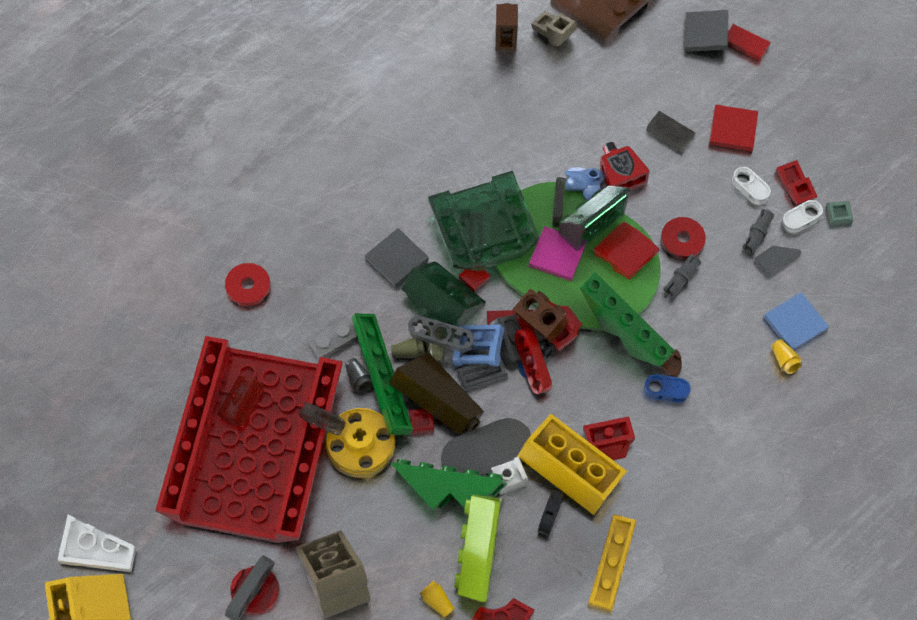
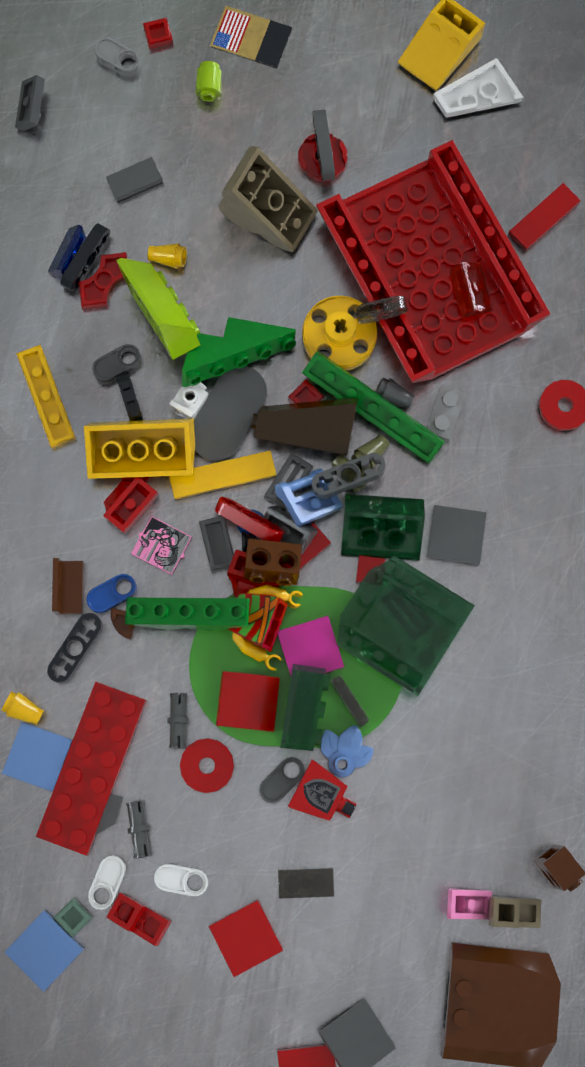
camera: 140 degrees right, 15 degrees up
none -> medium blue tile [4,910,84,992]
none -> red plate [36,682,147,856]
none -> black beam [47,613,103,684]
none -> reddish brown panel [52,558,84,615]
none -> dark grey piece [92,344,141,384]
none -> piece [131,516,192,575]
none -> yellow tile [169,450,277,500]
none -> dark grey tile [199,516,234,573]
none -> torso [228,585,303,670]
none -> dark grey piece [259,757,305,803]
none -> bright pink slope [447,888,492,919]
none -> red tile [508,183,581,252]

